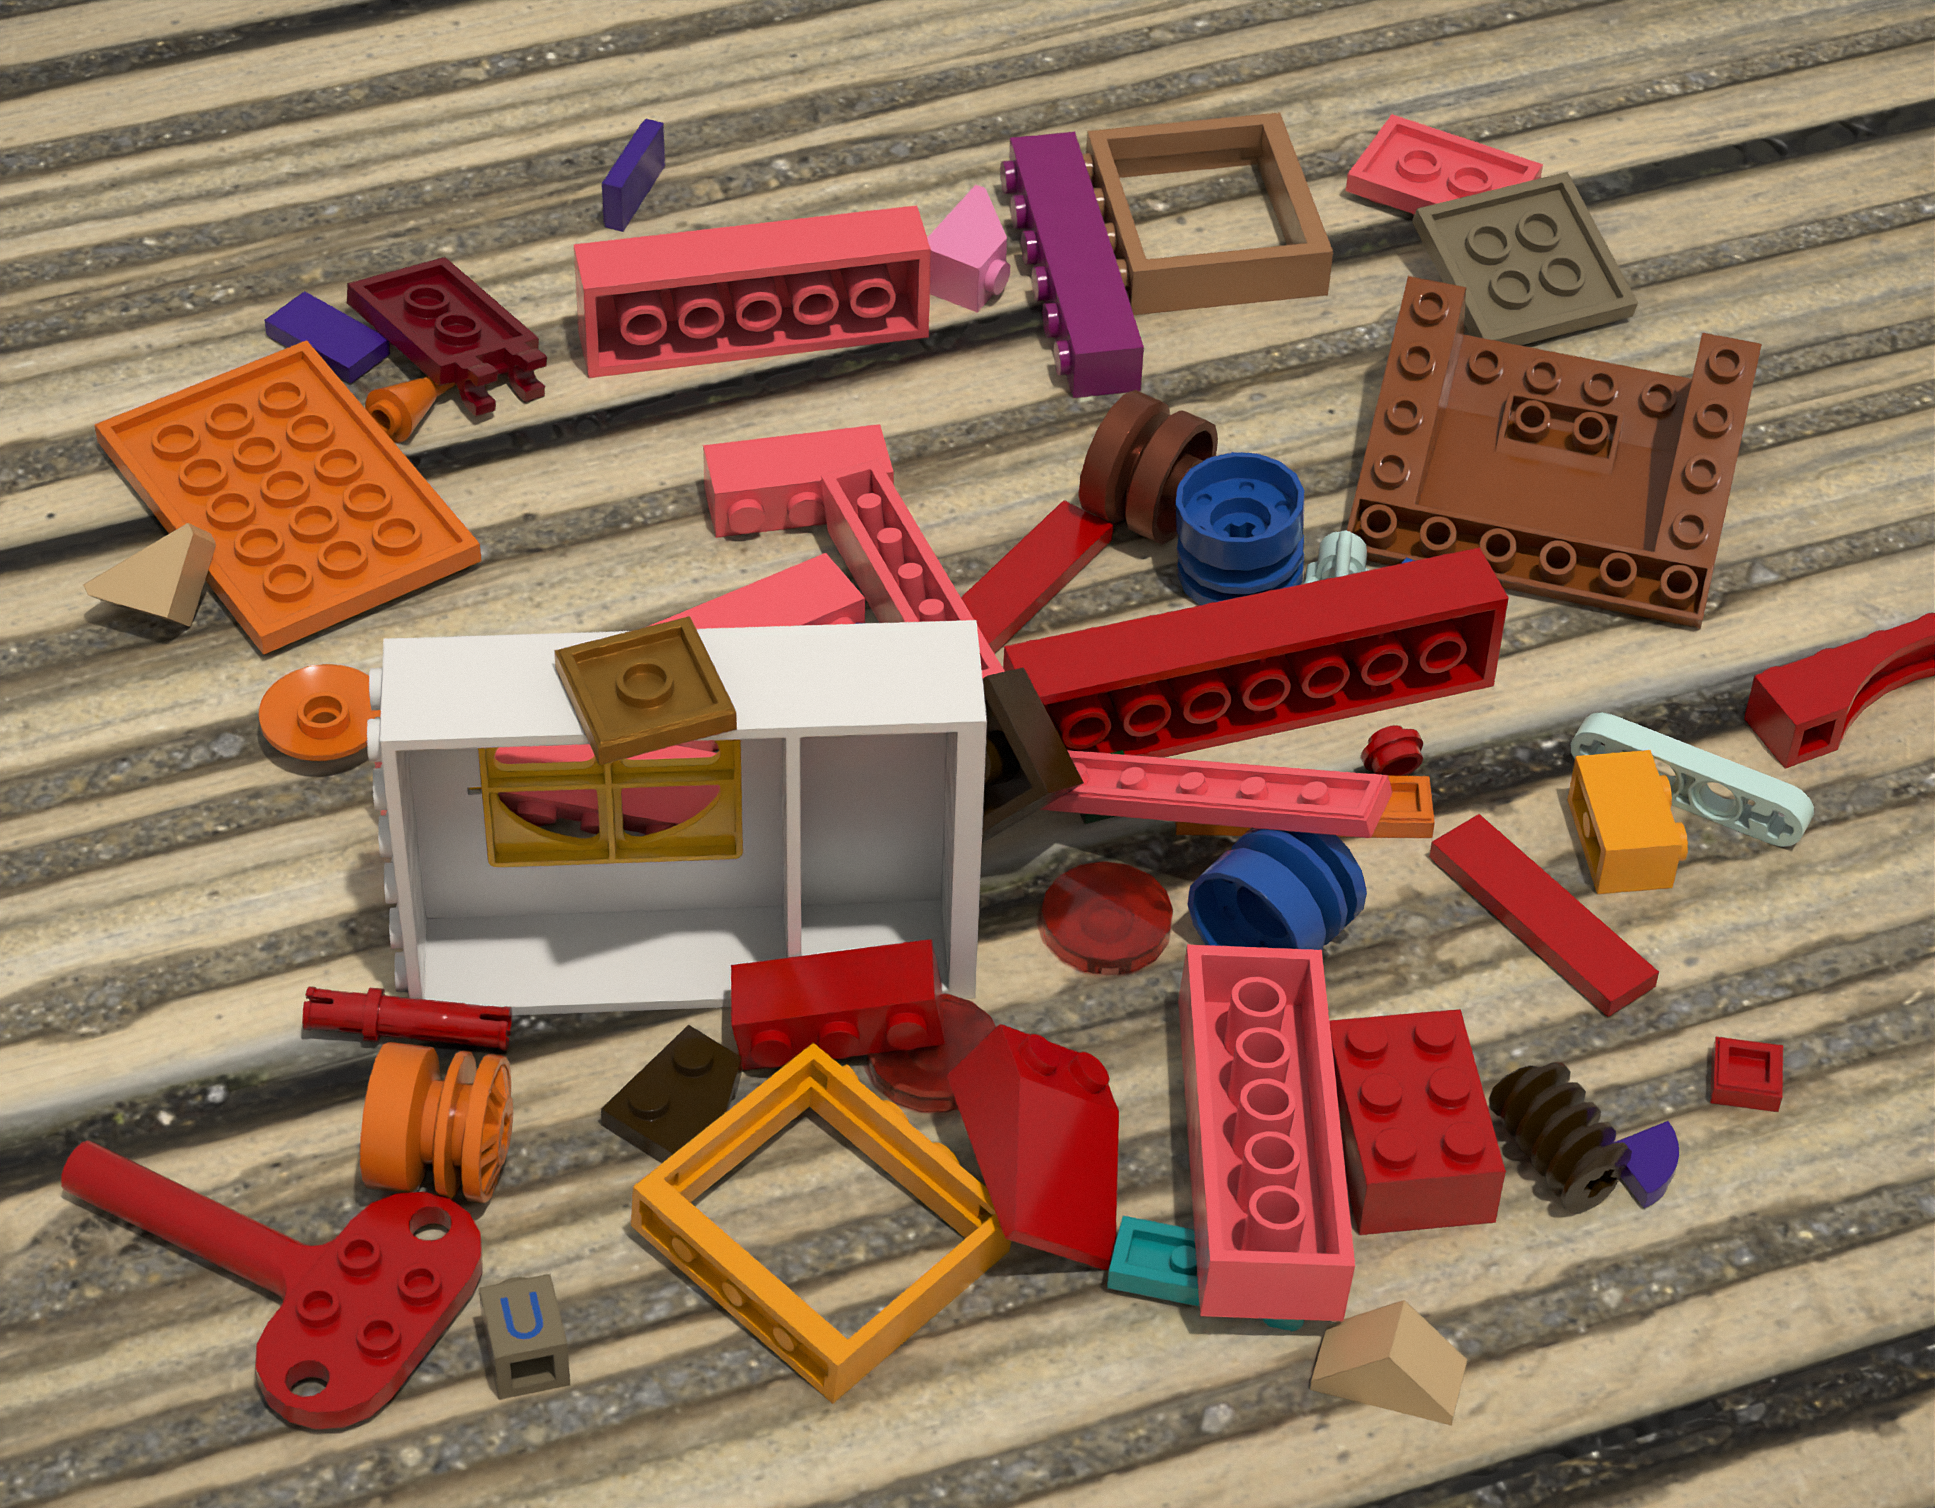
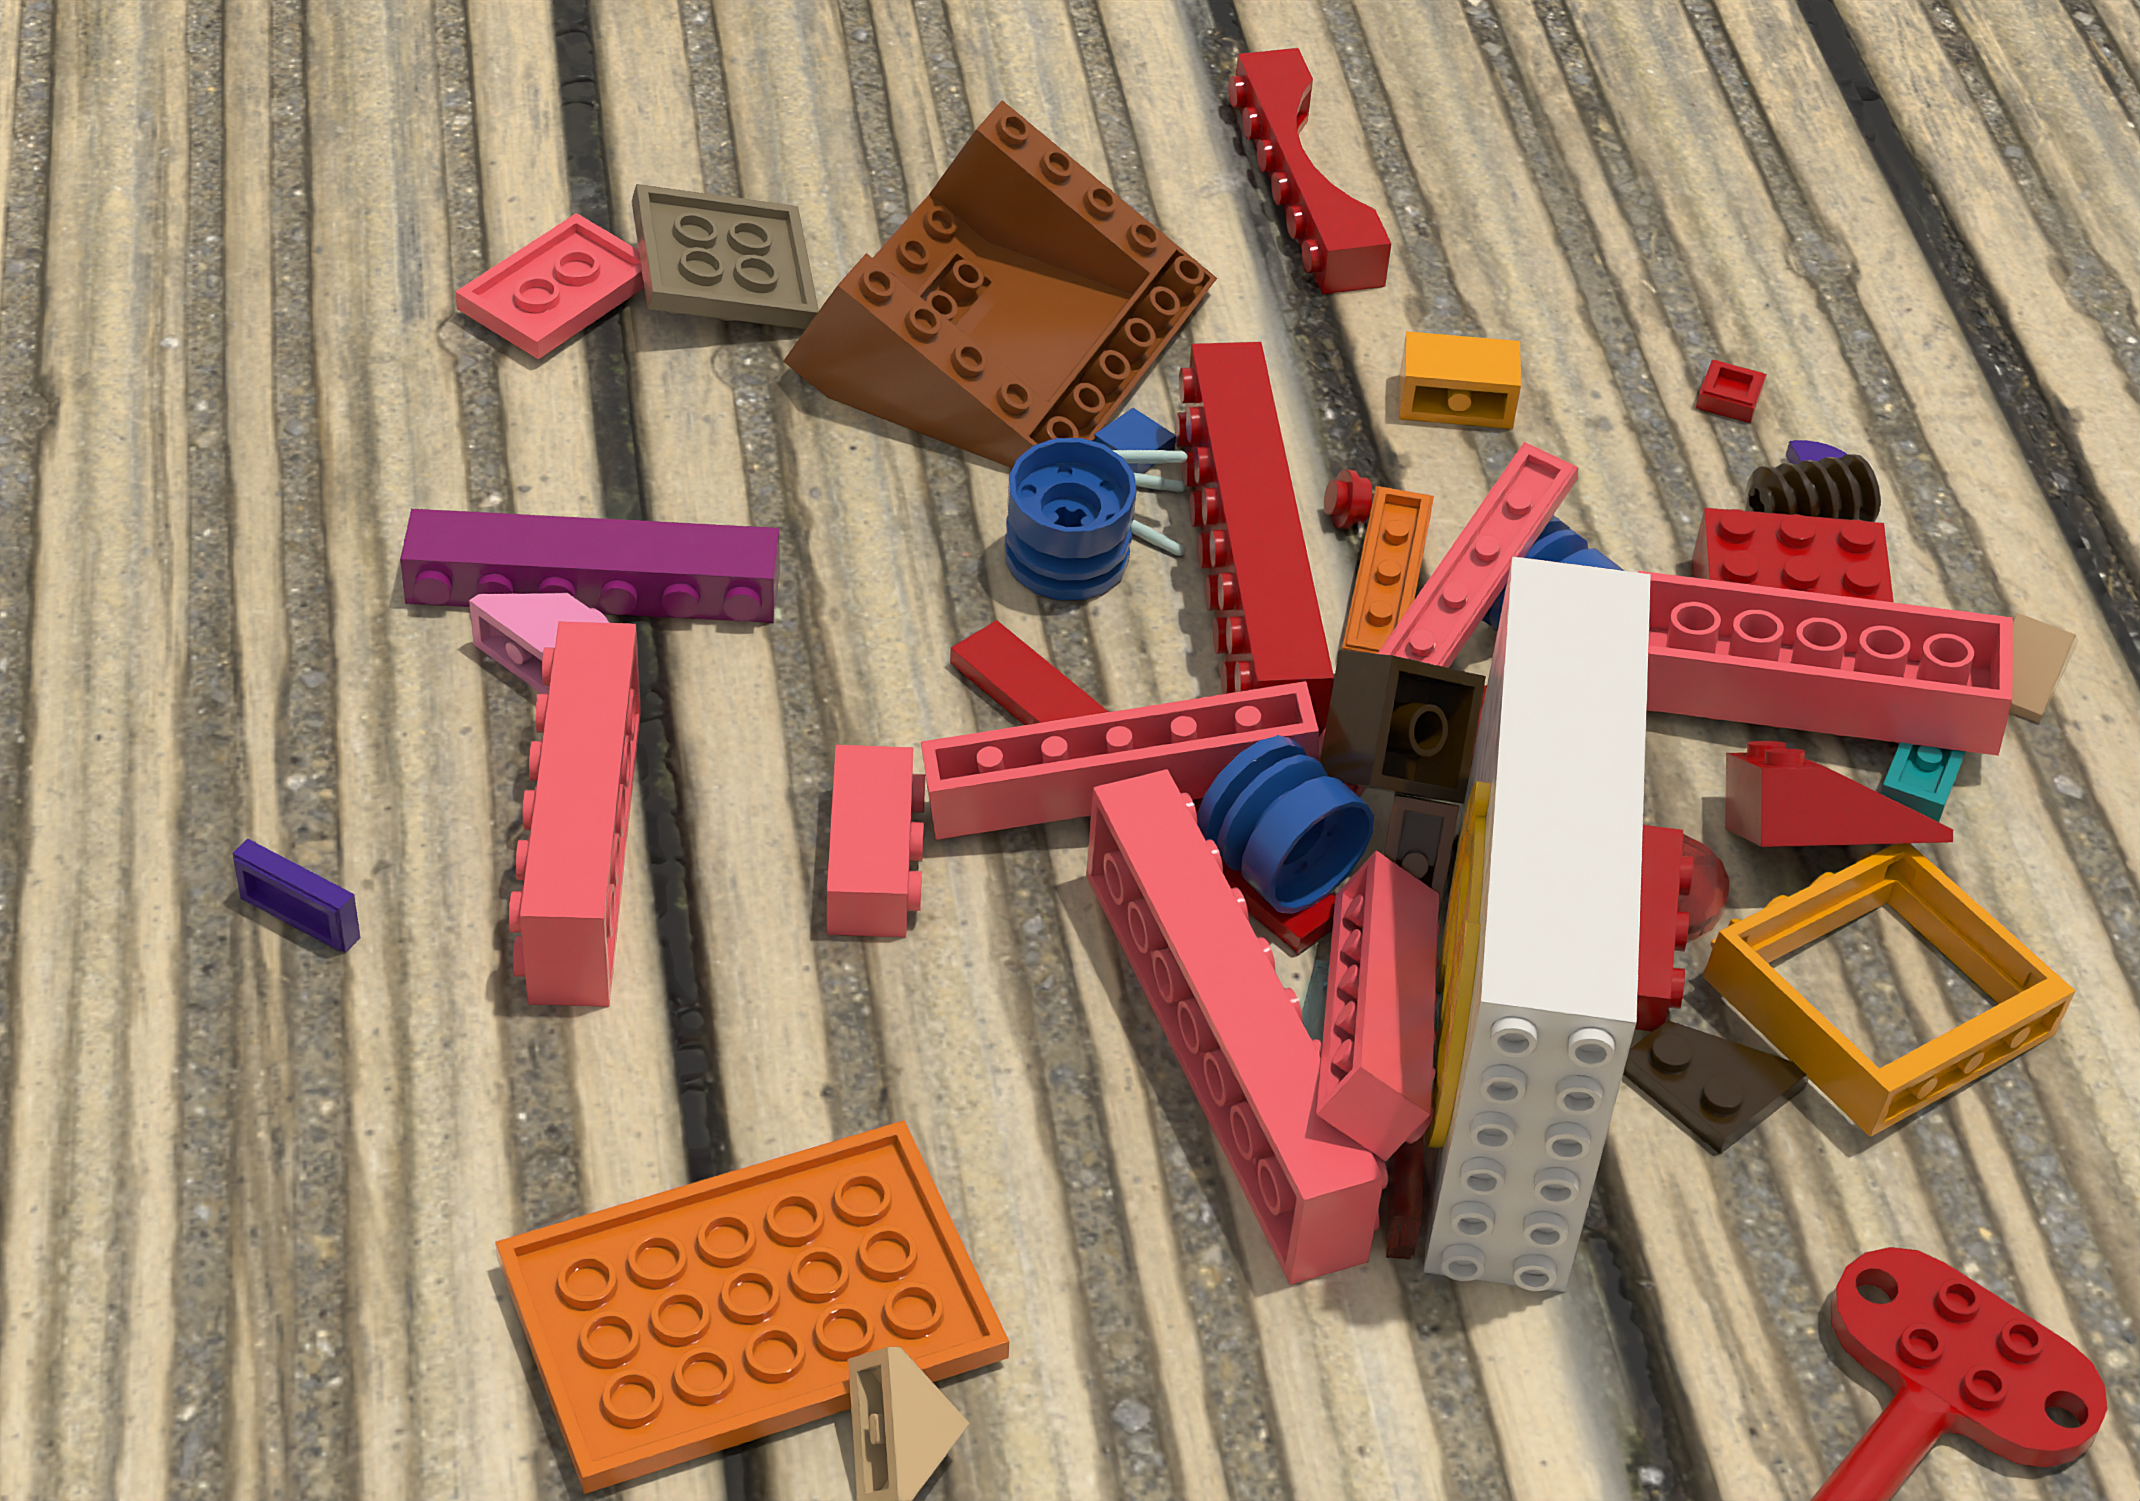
camera: 80 degrees left, 0 degrees up
orange dish [259,664,381,761] -> none
dark purple tile [264,291,390,384] -> none
red pin [302,986,512,1050] -> none
dark red tile [346,257,547,417] -> none
orange wheel [360,1042,513,1203] -> none
orange cone [365,376,456,443] -> none
dark tan brick [479,1274,571,1400] -> none
pearl gold tile [554,616,737,765] -> none
copper wheel [1078,390,1218,545] -> none
medium nougat window [1082,112,1333,315] -> none
red tile [1429,814,1659,1017] -> none
light aqua beam [1570,712,1814,847] -> none

